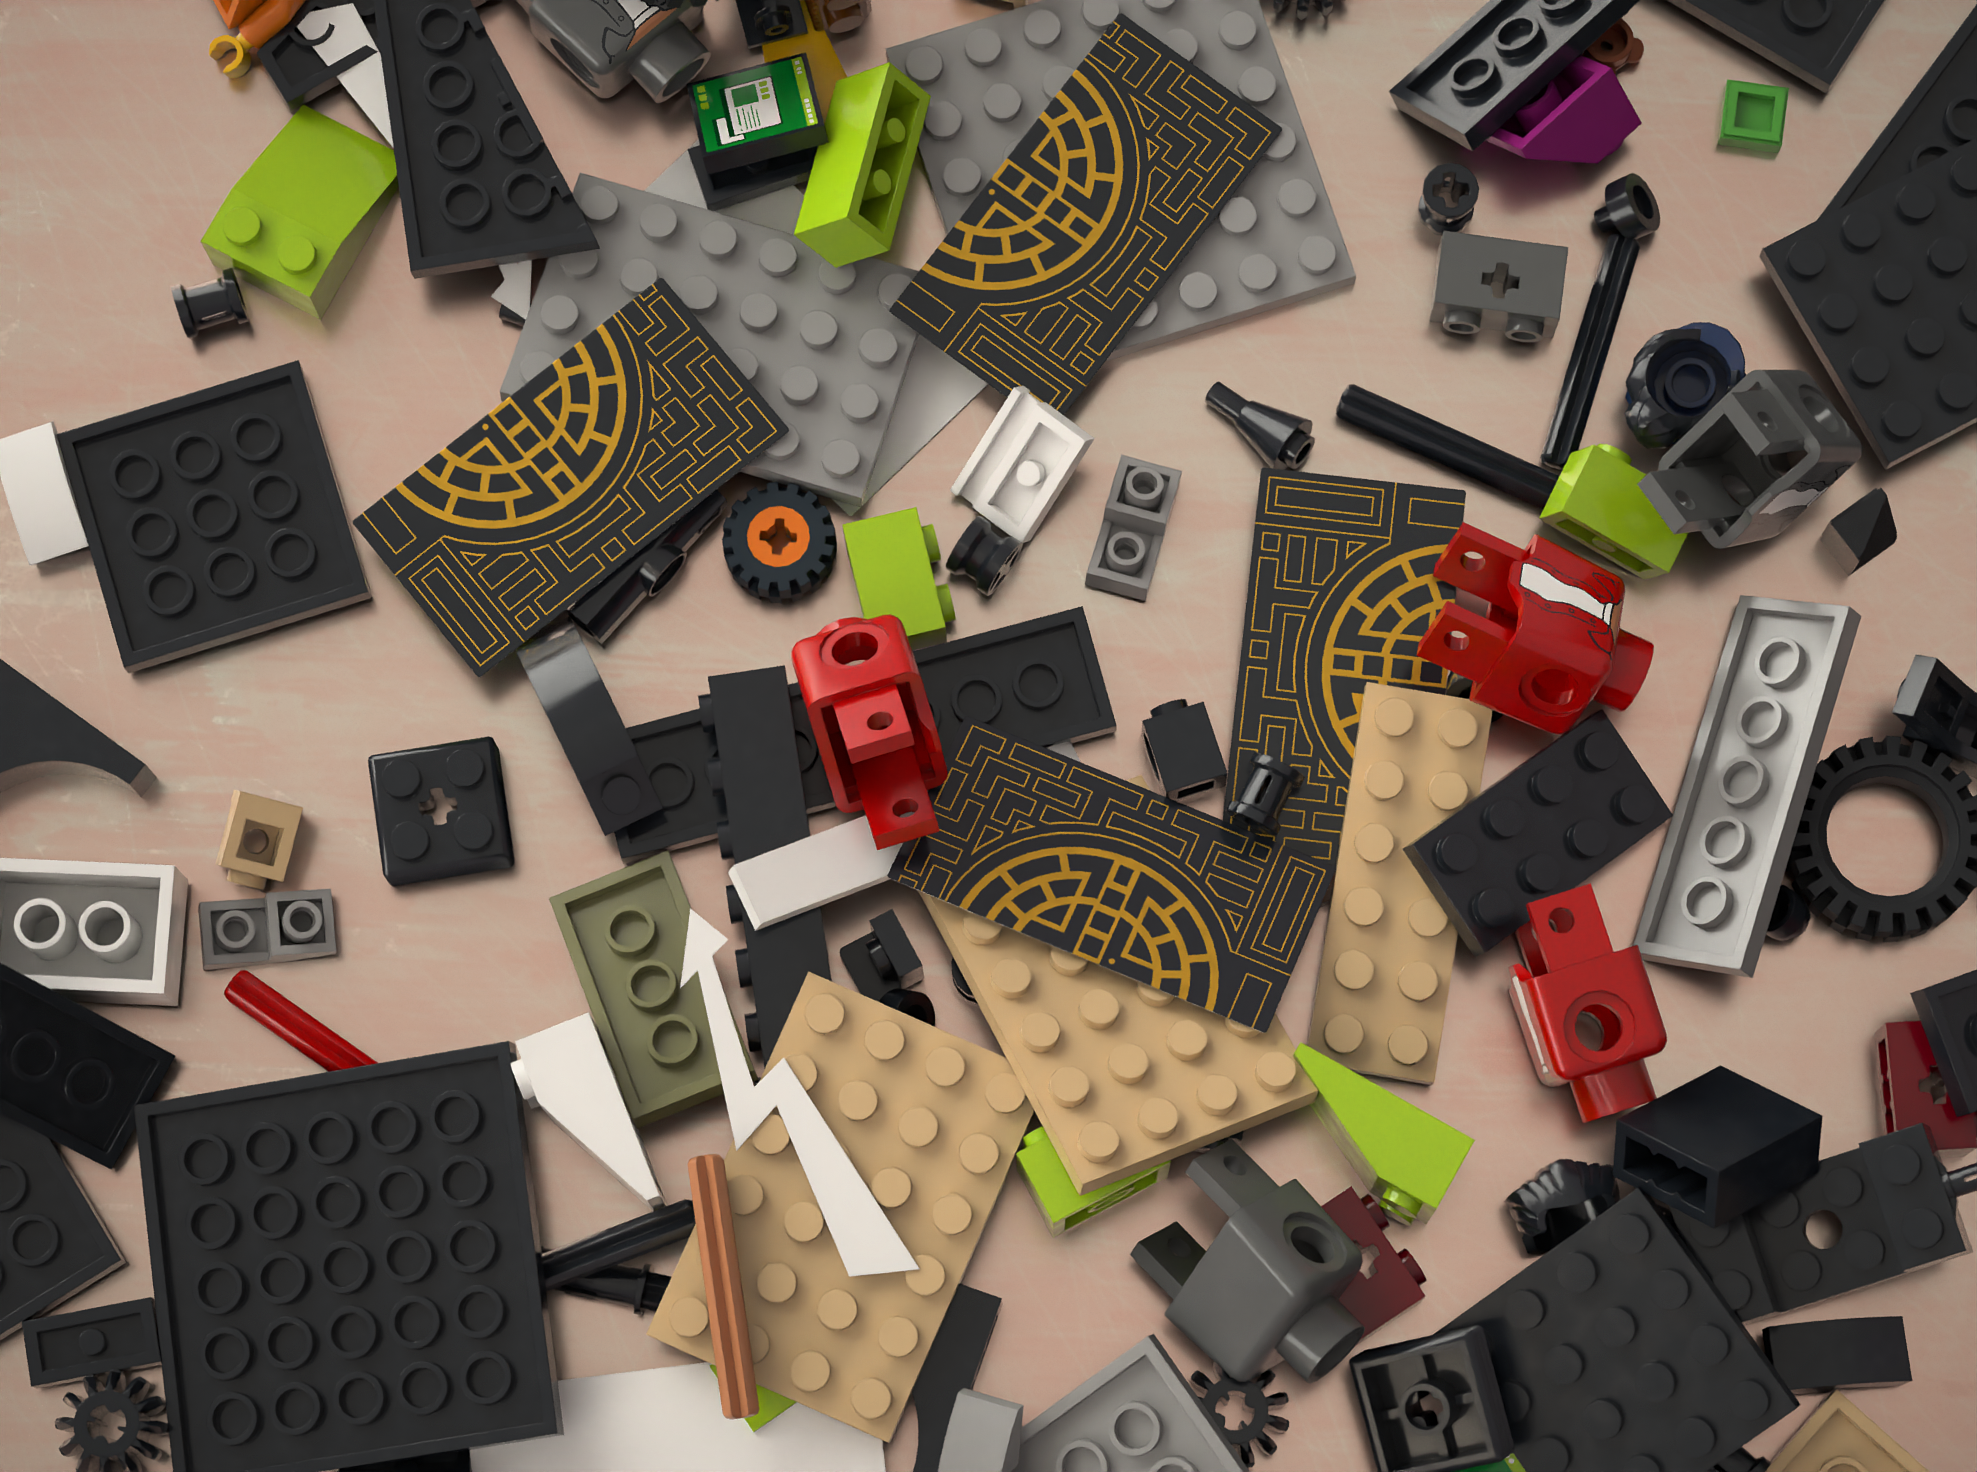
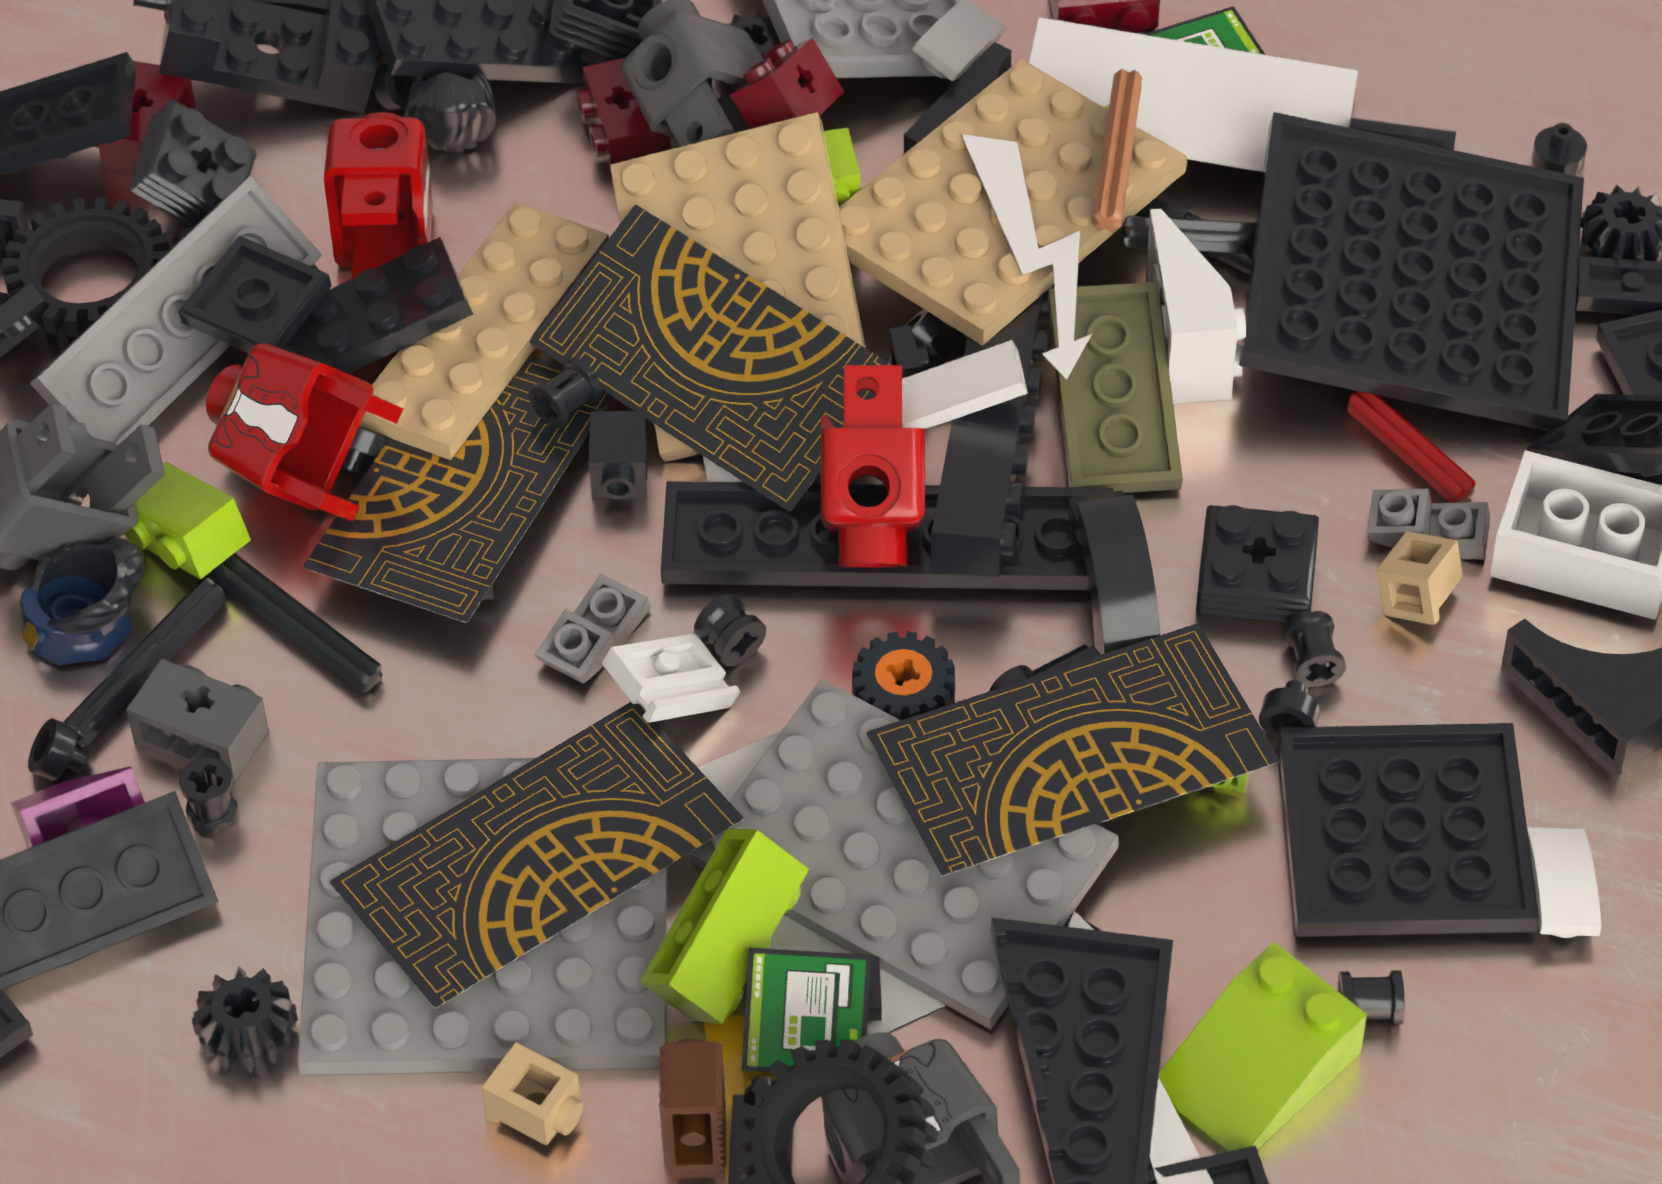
camera: 165 degrees left, 25 degrees down
lime brick [842,507,956,650] -> none
black cone [1205,381,1315,470] -> none
lime slope [1293,1042,1475,1226] -> none
black brick [1613,1065,1823,1229] -> none
none -> black brick [129,99,257,227]
none -> black tile [178,235,332,353]
none -> dark red brick [730,37,844,129]
none -> black tile [1259,680,1321,738]
none -> black bush [1284,611,1346,687]

